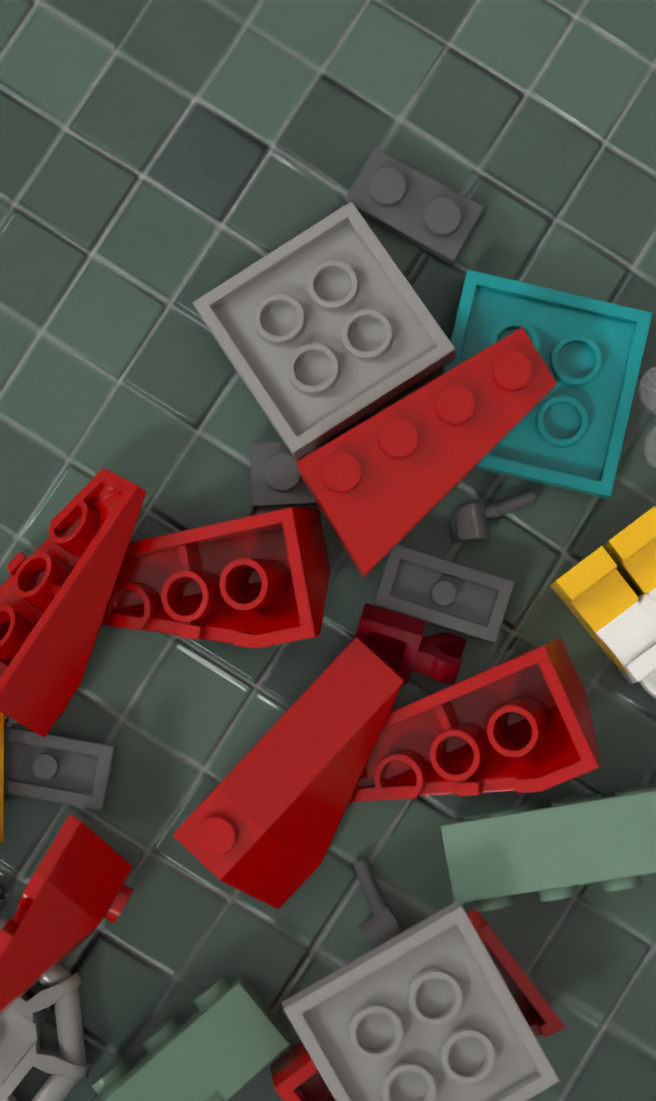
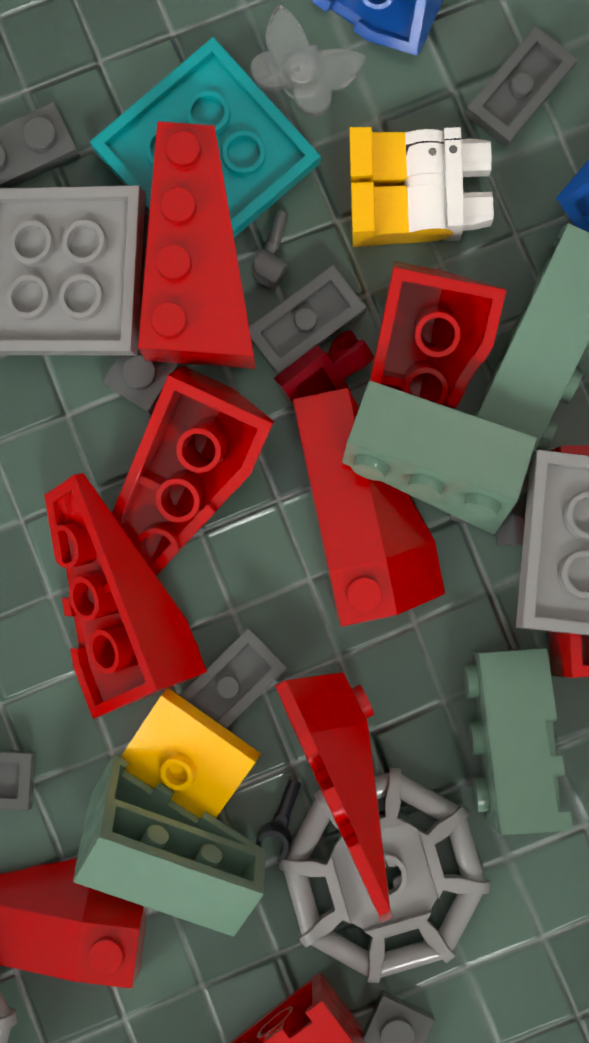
camera: 50 degrees left, 0 degrees up
none -> sand green wedge [342,380,537,535]

